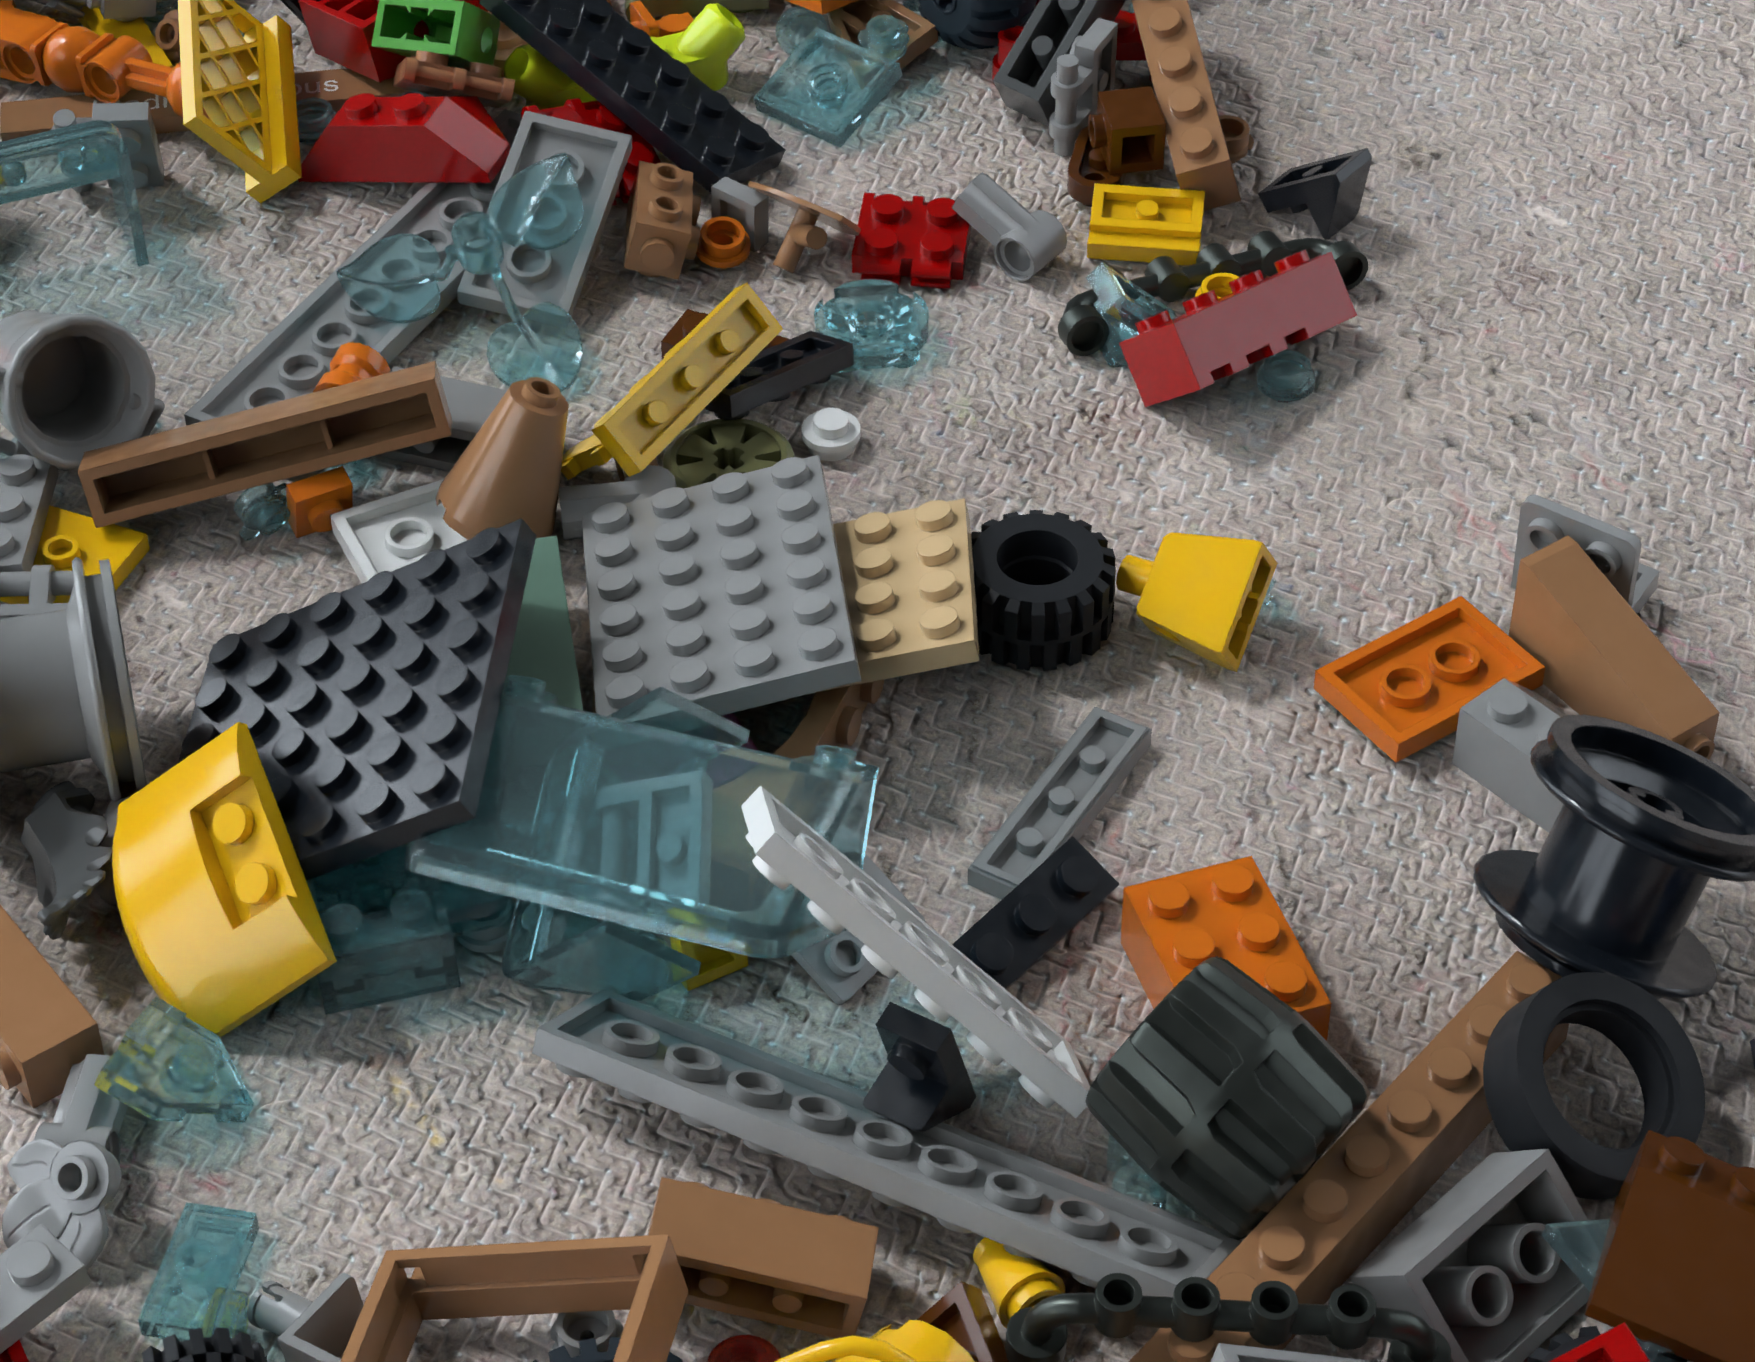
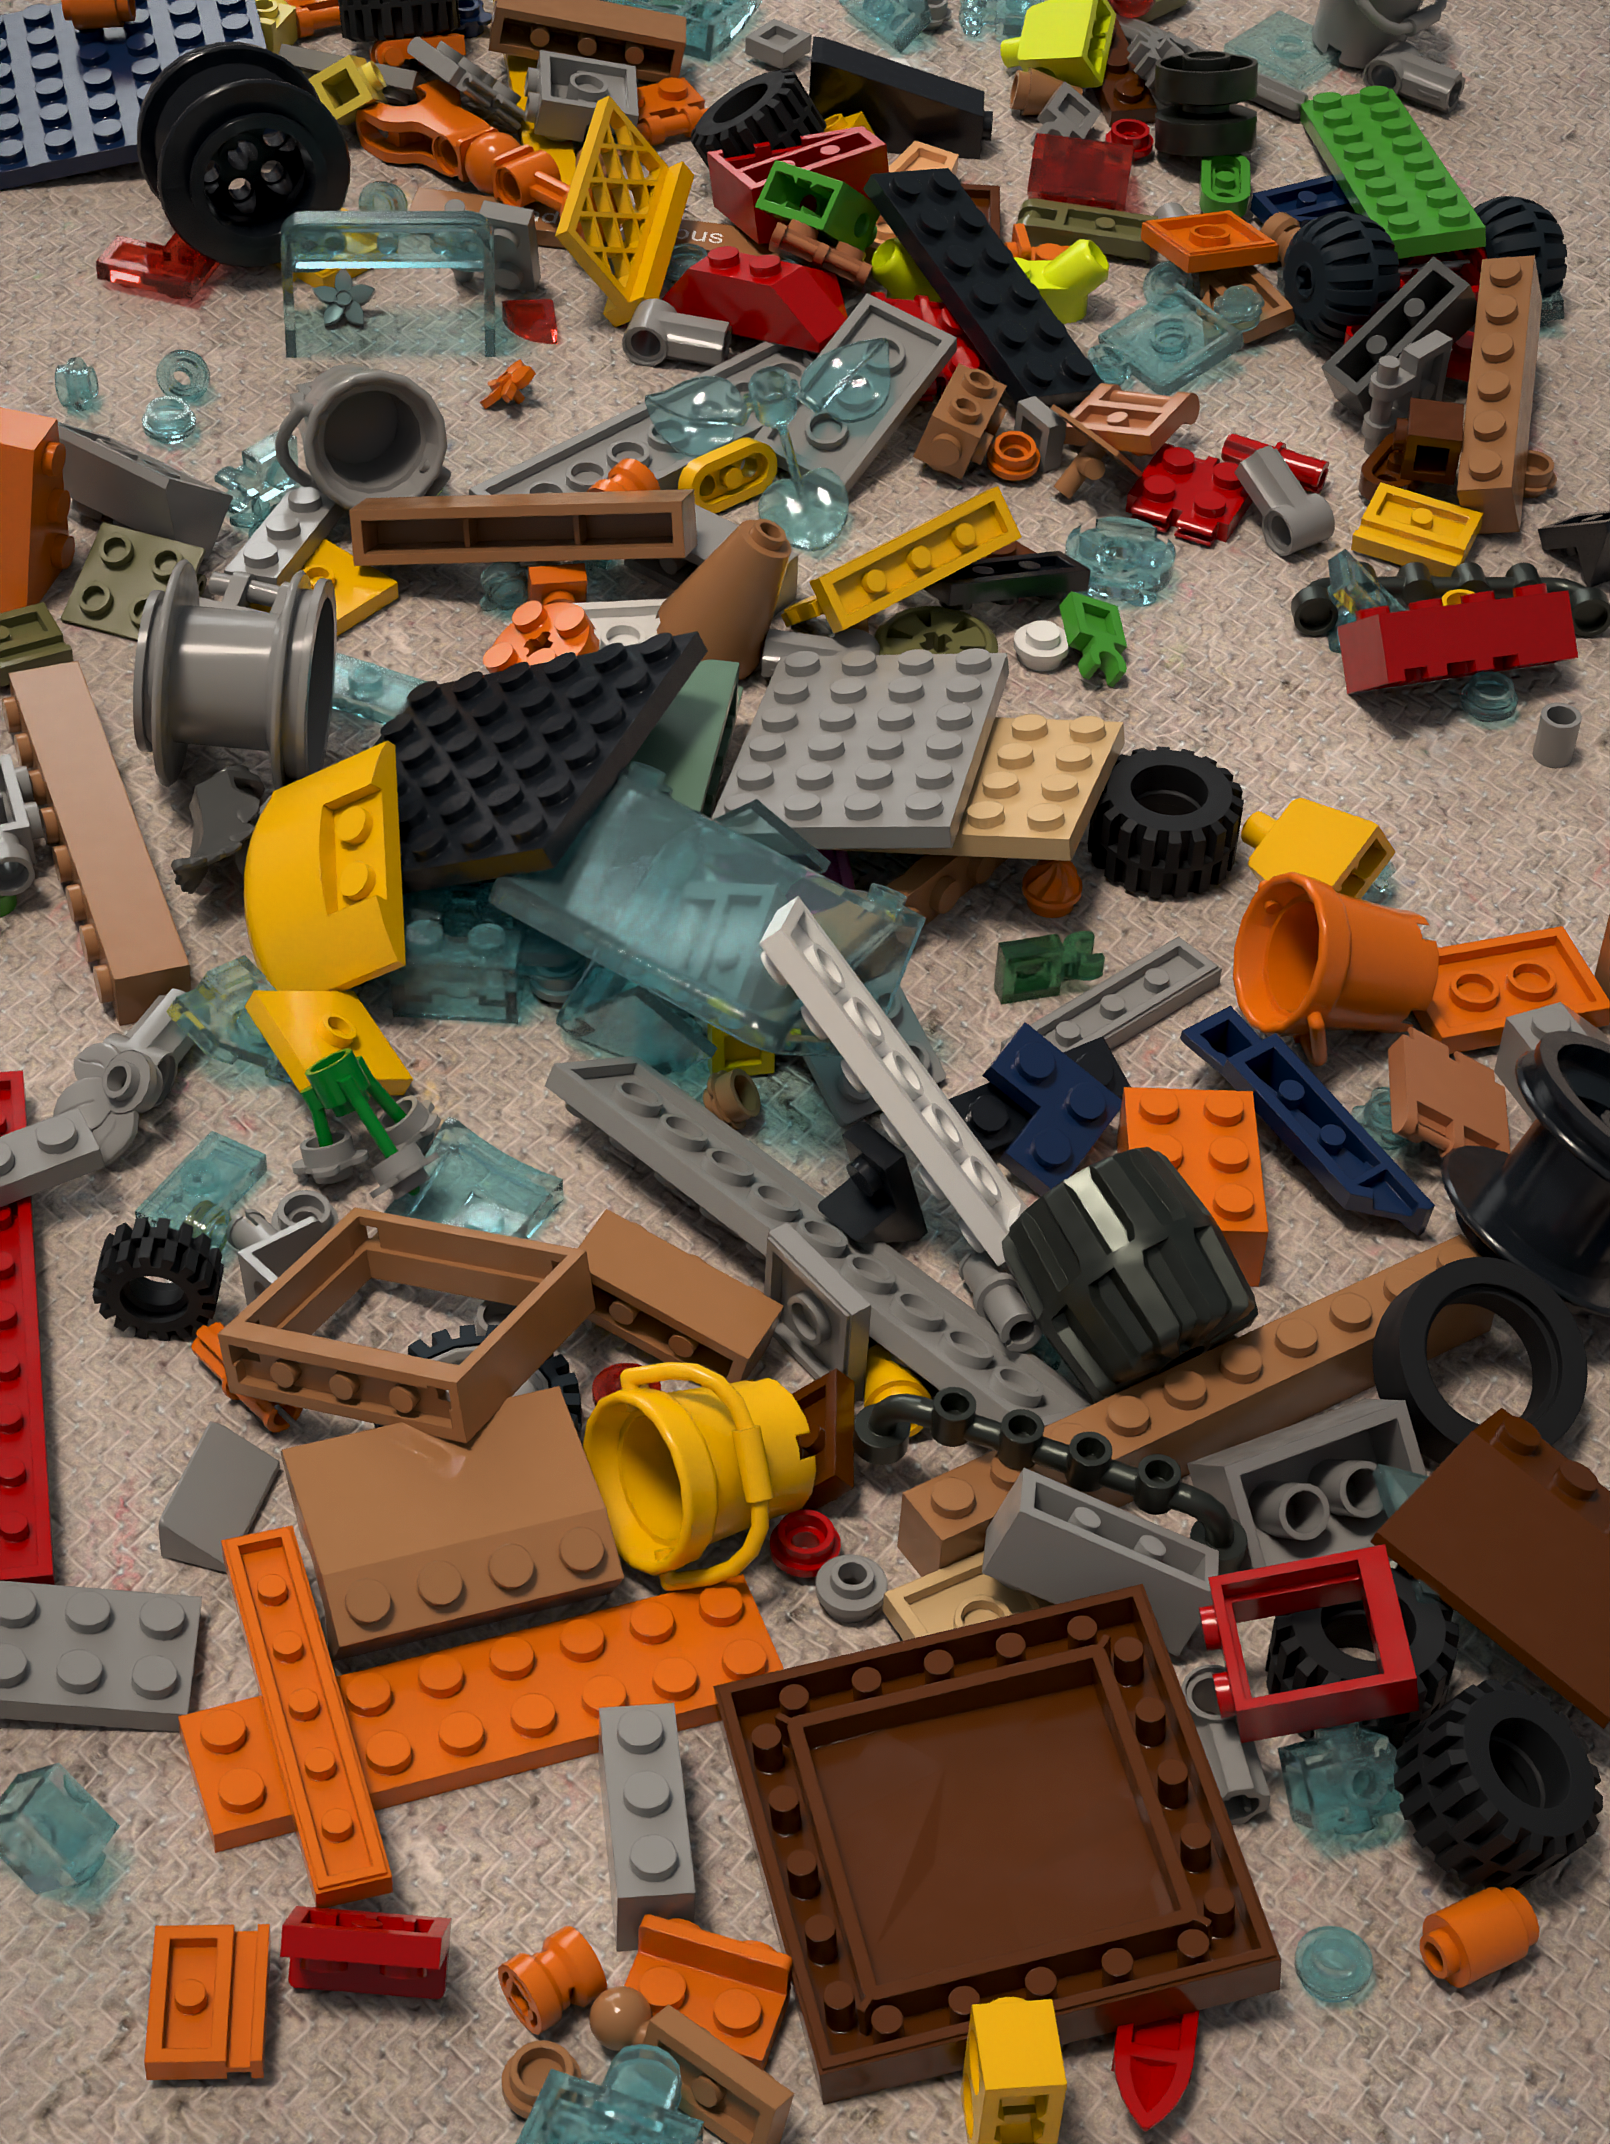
camera: 15 degrees right, 0 degrees up
none -> yellow plate [244,990,413,1096]
none -> light grey plate [271,1190,338,1236]
none -> plant [292,1048,441,1200]
none -> clear light blue plate [332,652,428,725]
none -> clear light blue plate [383,1117,564,1239]
none -> orange plant [480,359,536,409]
none -> orange plate [483,600,599,674]
none -> clear red tile [502,299,557,344]
none -> light grey piece [622,299,732,367]
none -> yellow plate [678,437,777,514]
none -> medium nougat plate [703,1069,761,1130]
none -> light grey tile [764,1222,871,1402]
none -> light grey pin [959,1250,1042,1352]
none -> dark blue plate [982,1022,1122,1196]
none -> clear green plate [994,931,1105,1005]
none -> orange plate [1022,860,1083,918]
none -> bright green plate [1059,591,1127,687]
none -> nougat plate [1064,383,1200,456]
none -> clear light blue plate [1087,344,1132,385]
none -> dark blue wedge [1180,1006,1435,1236]
none -> red axle [1221,434,1329,494]
none -> orange piece [1233,872,1439,1067]
none -> clear light blue plate [1351,1087,1409,1150]
none -> nougat plate [1388,1027,1510,1158]
none -> light grey hinge [1532,703,1582,768]

